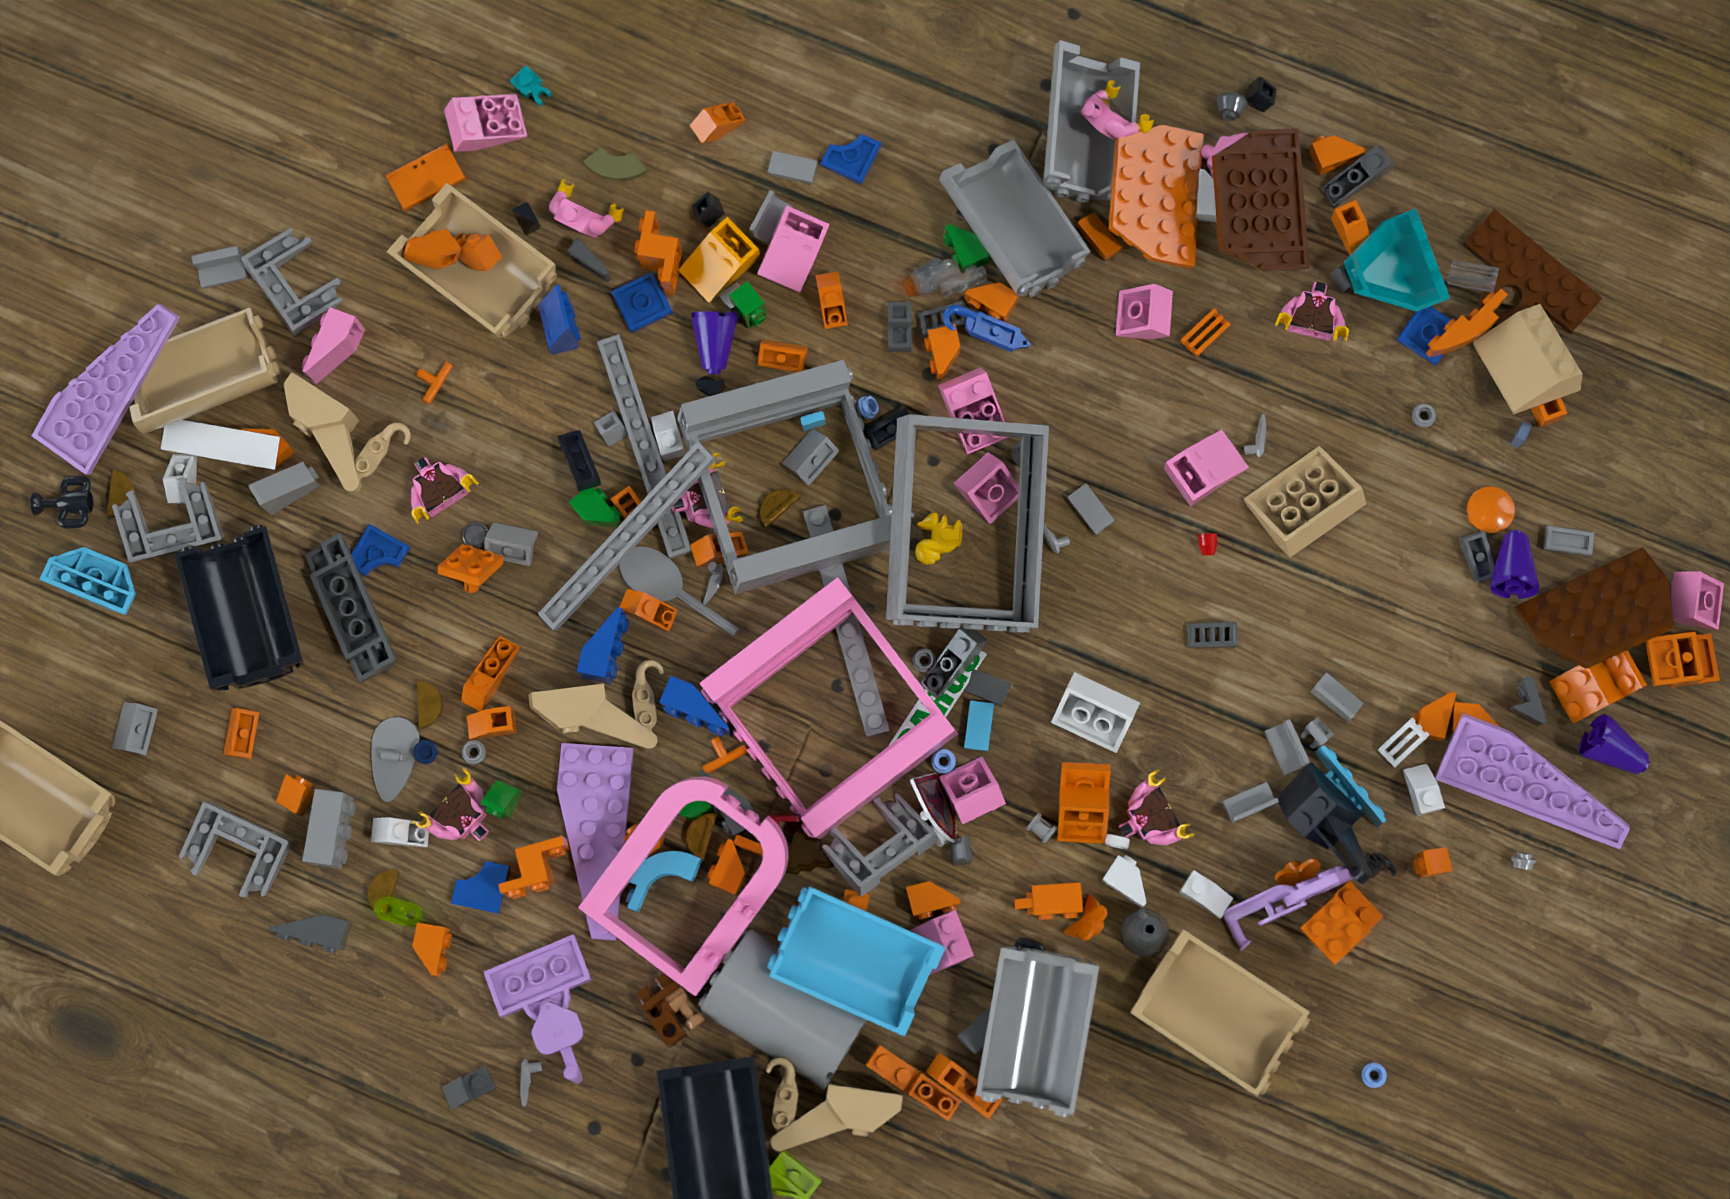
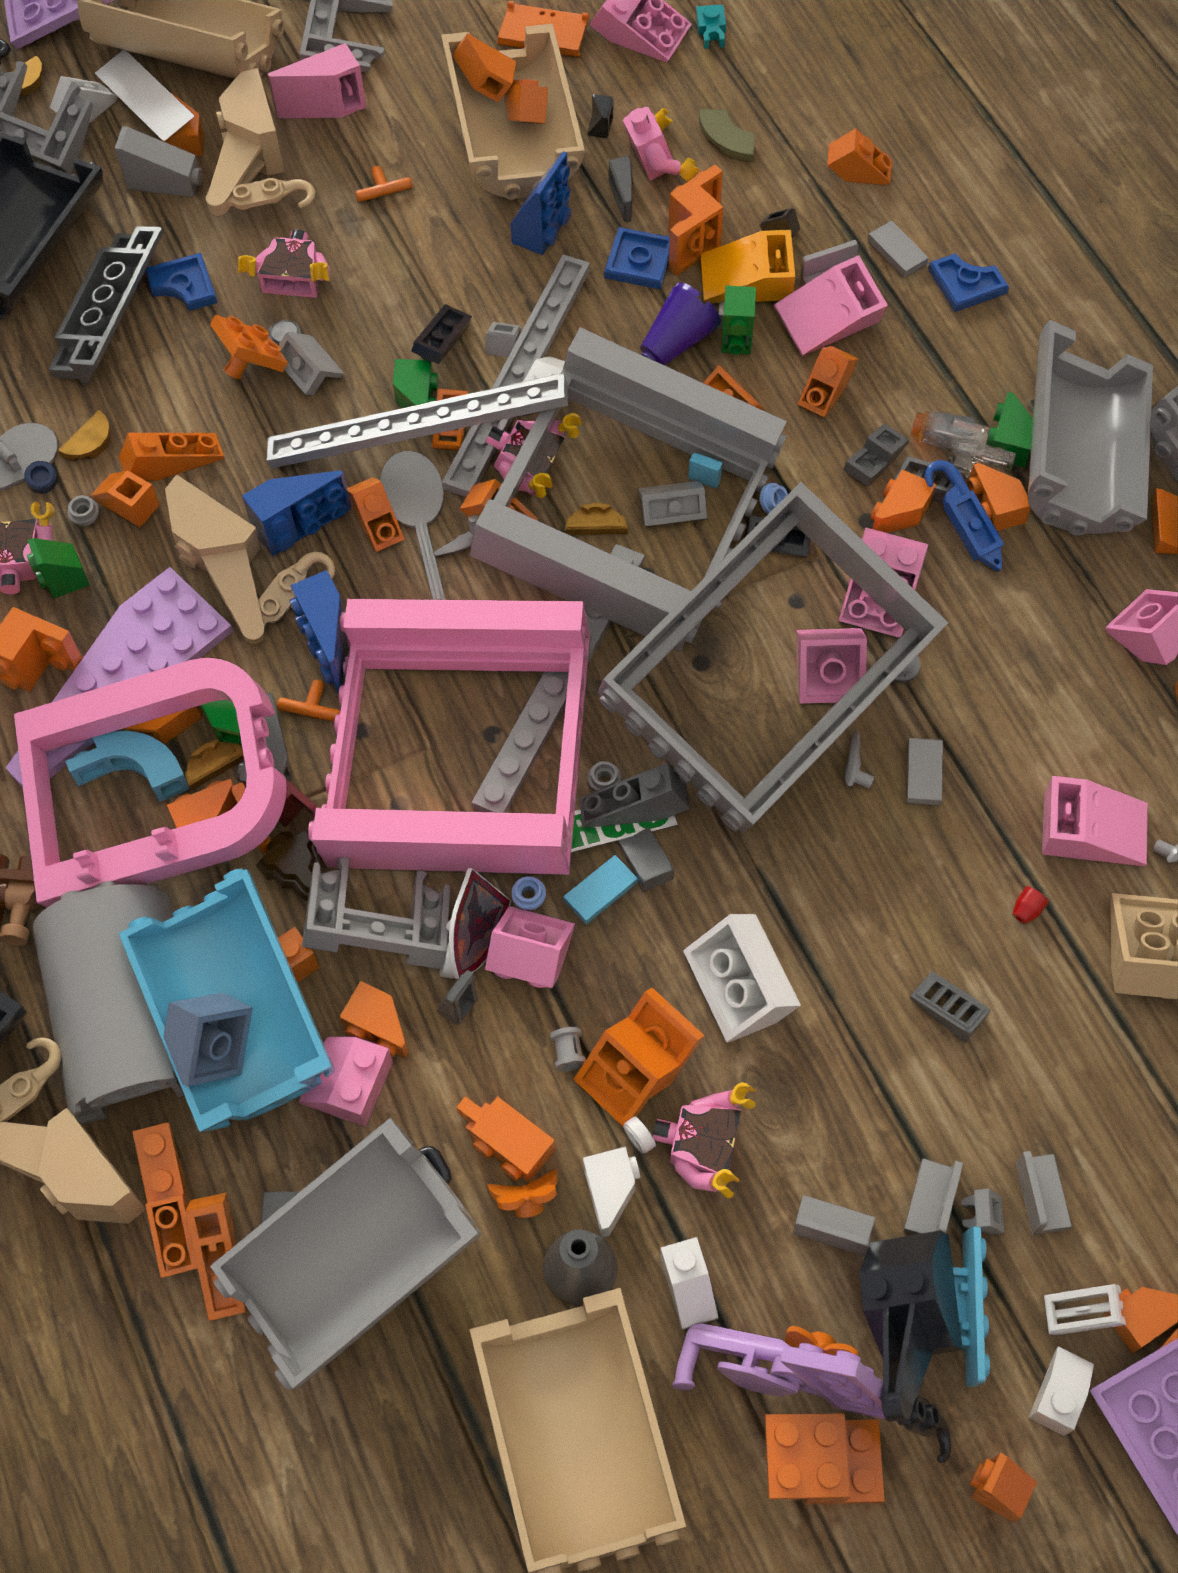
camera: 35 degrees right, 15 degrees down
yellow animal [915,512,963,565] -> none
none -> sand blue slope [163,993,253,1087]

